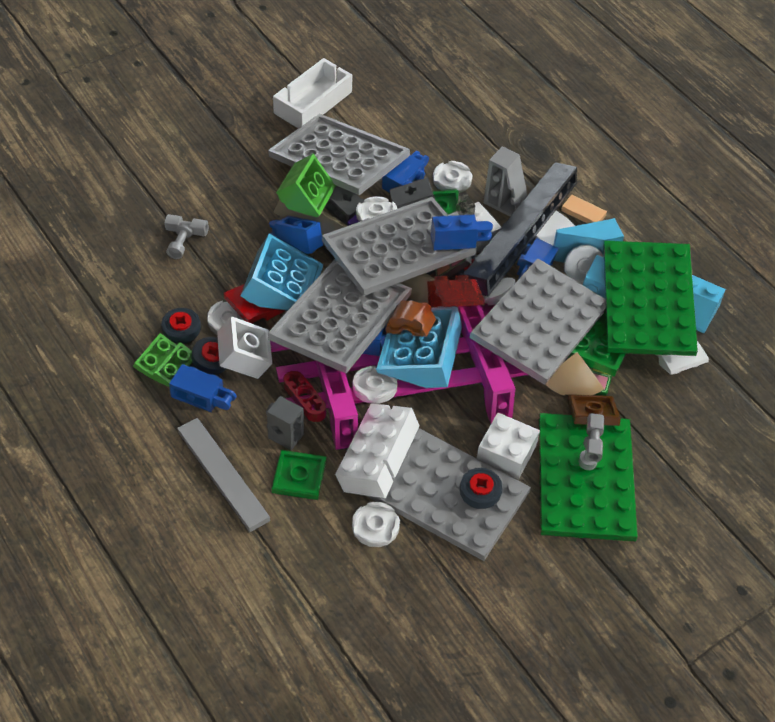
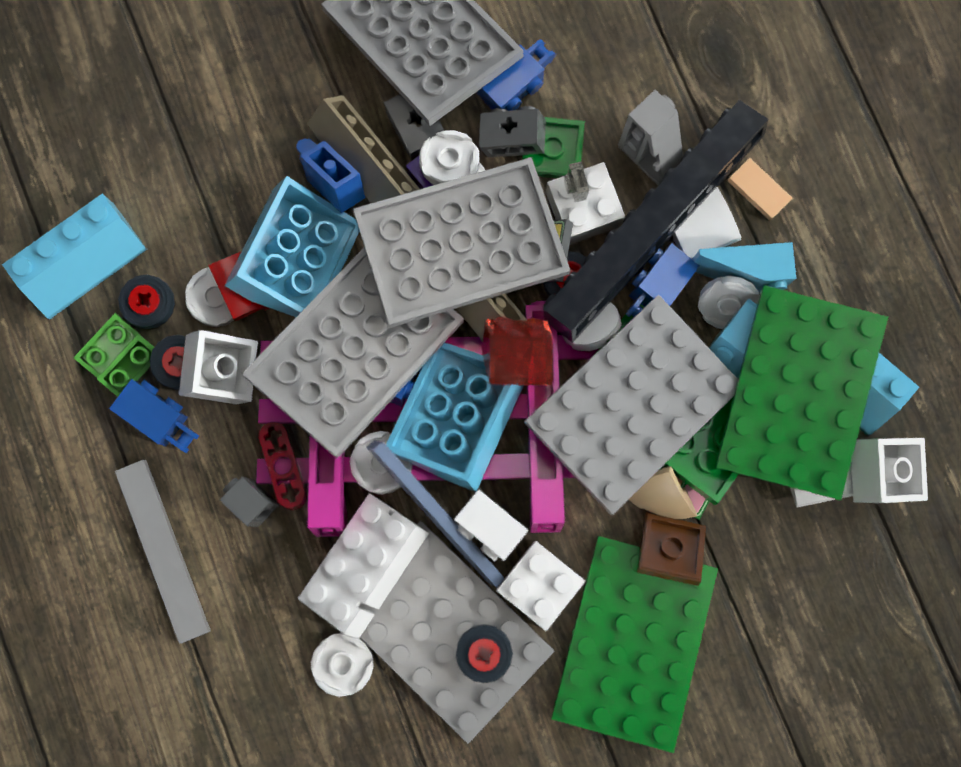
camera: 15 degrees right, 30 degrees up
light grey bar [165,214,209,259] -> none
green tile [272,450,327,500] -> none
bright green slope [276,153,336,217] -> none
dark orange cylinder [386,300,436,337] -> none
blue brick [430,215,493,250] -> none
white tile [433,161,472,193] -> none
light grey bar [578,413,604,470] -> none
none -> medium azure slope [2,193,147,319]
none -> sand blue tile [367,440,504,587]
none -> white brick [455,490,528,561]
none -> white brick [851,438,928,503]

